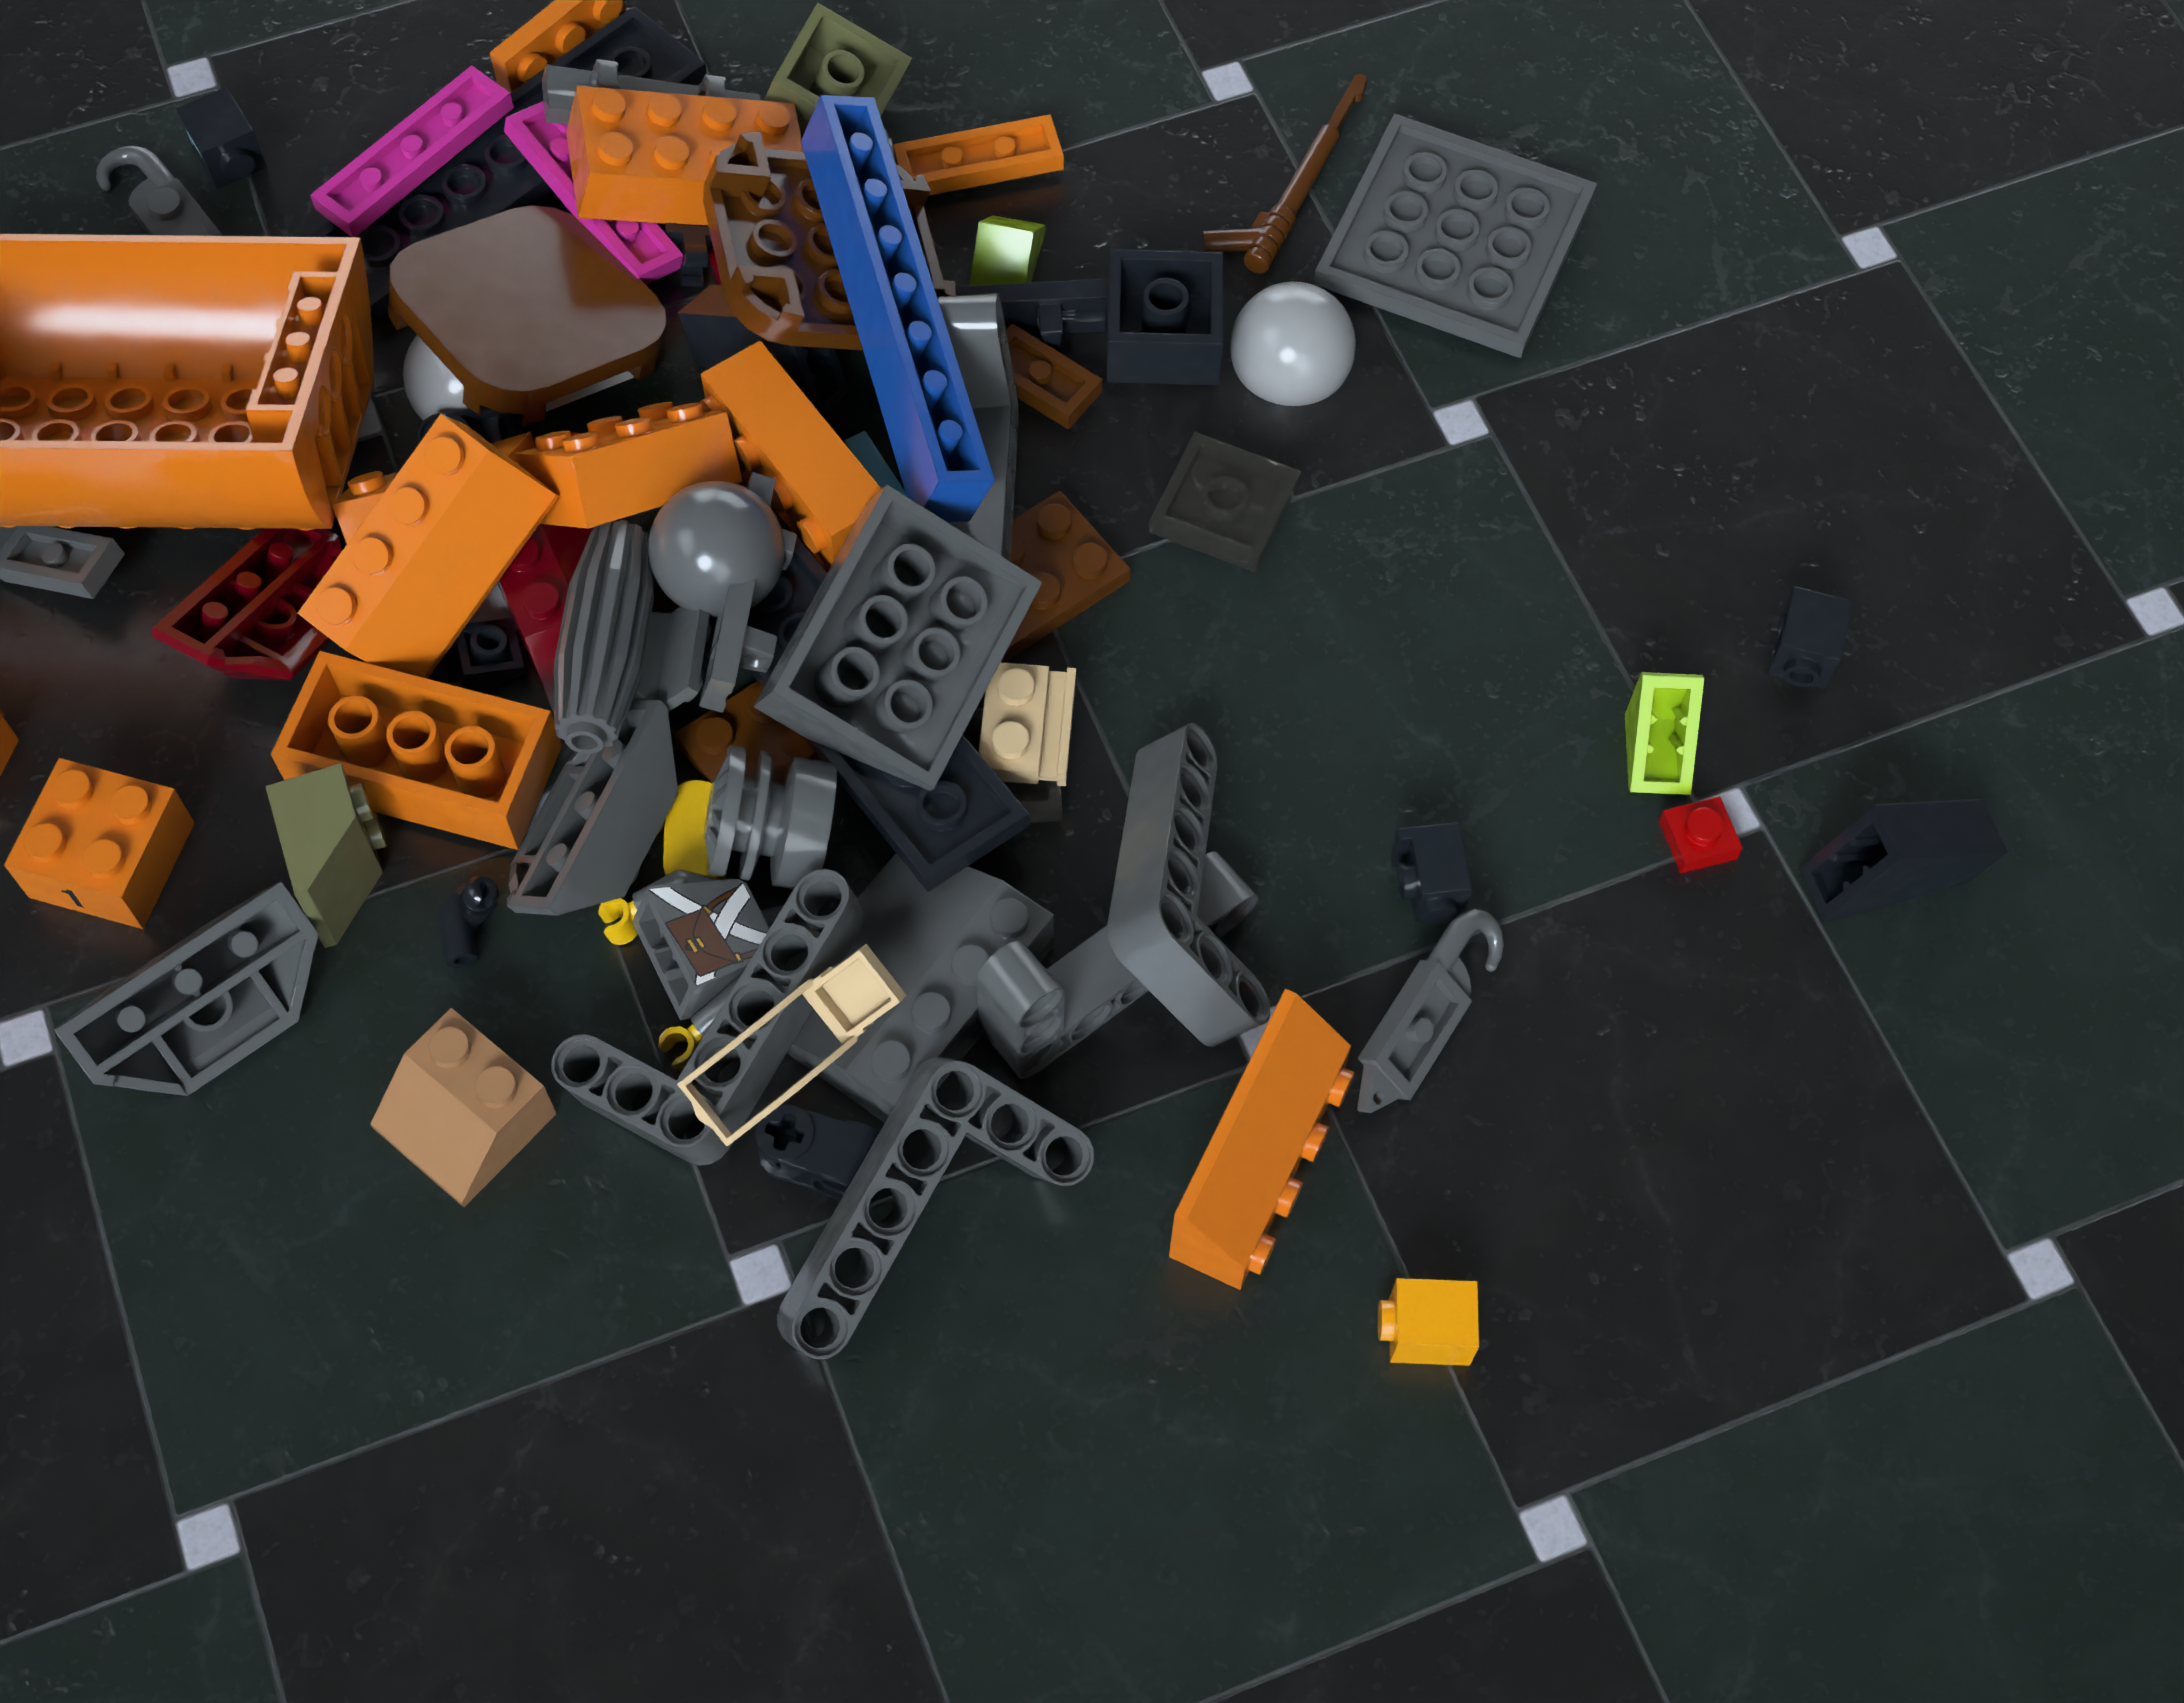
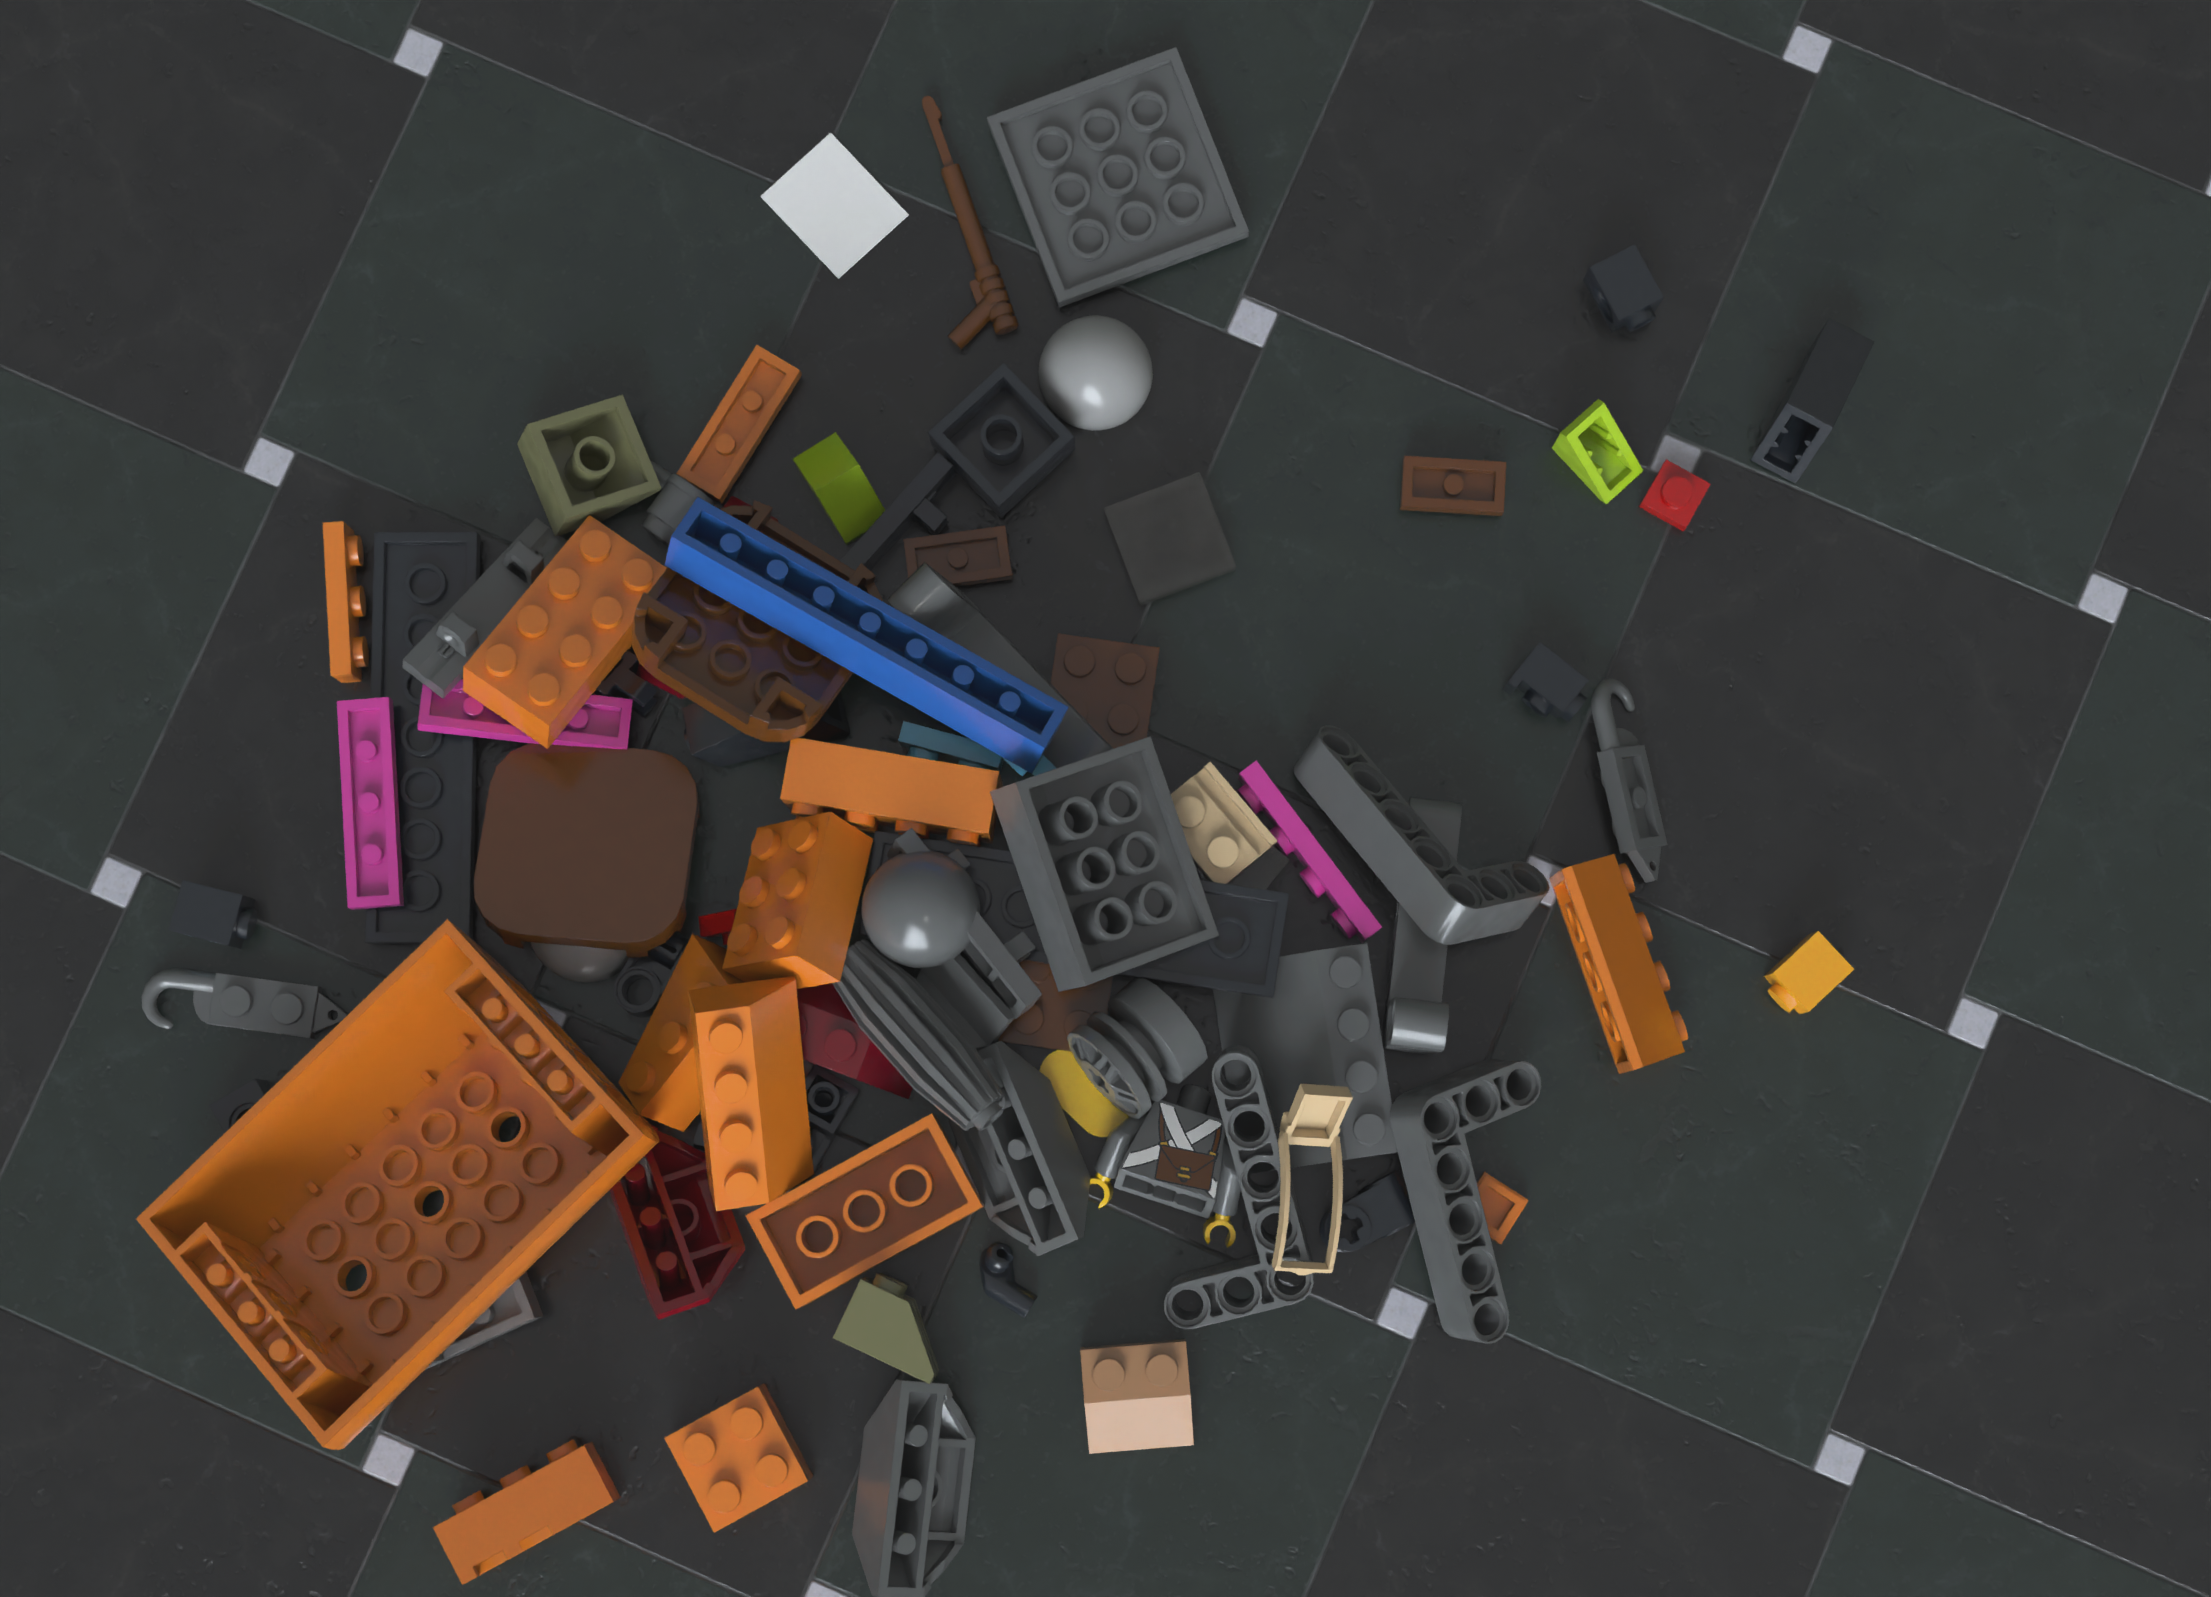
camera: 40 degrees left, 20 degrees up
none -> white sticker [760,133,909,279]
none -> dark pink plate [1237,760,1382,943]
none -> reddish brown plate [1400,456,1507,516]
none -> orange tile [1477,1172,1529,1244]

